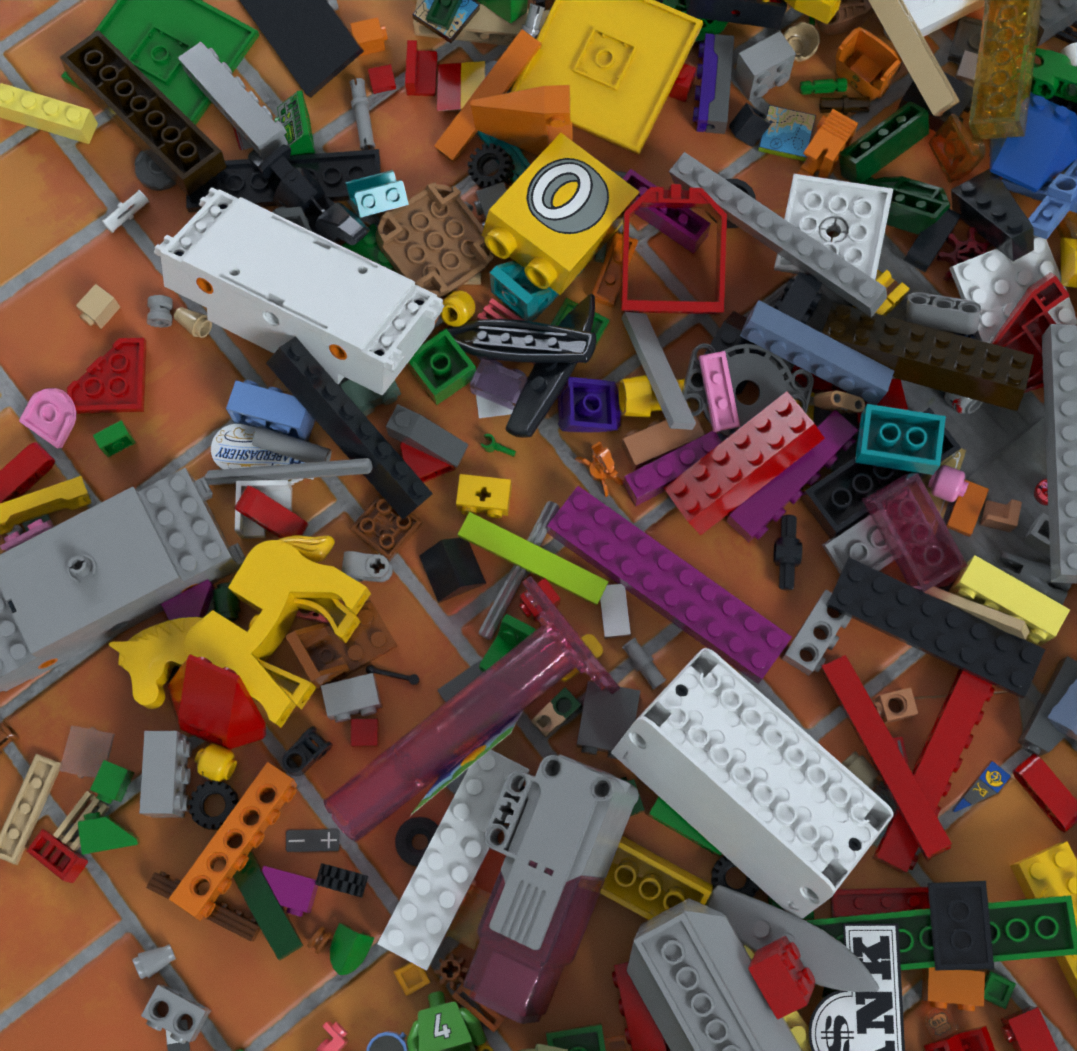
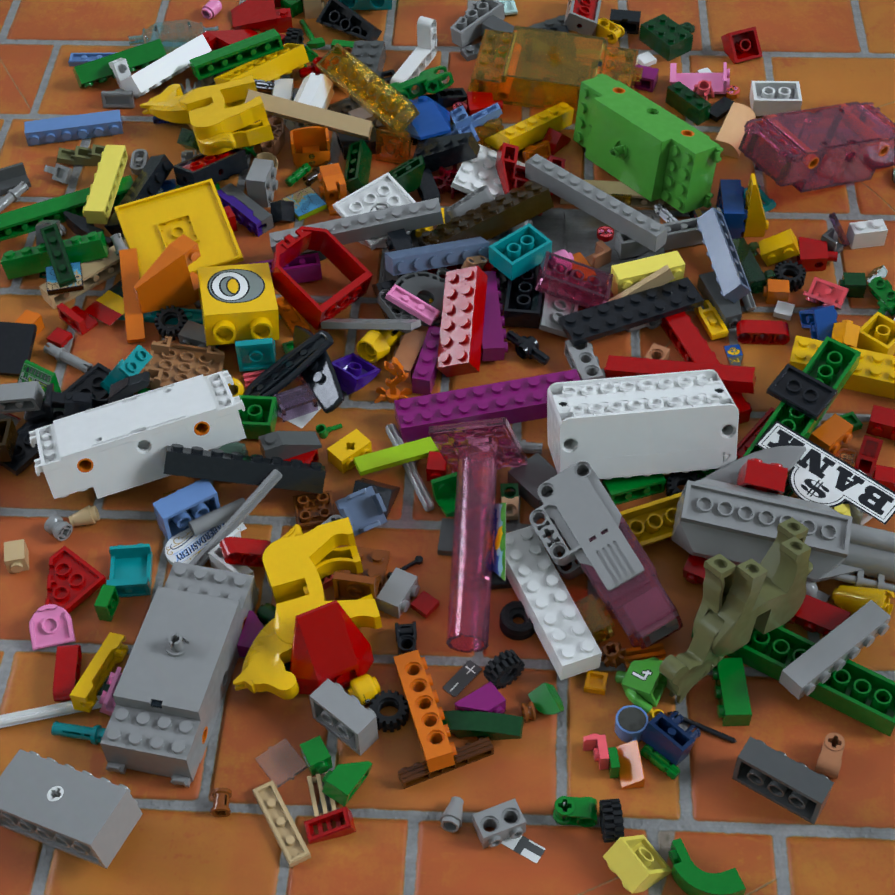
camera: 50 degrees left, 25 degrees down
none -> teal panel [106,543,153,598]
none -> sand blue panel [335,486,388,536]
none -> yellow hinge [693,300,729,340]

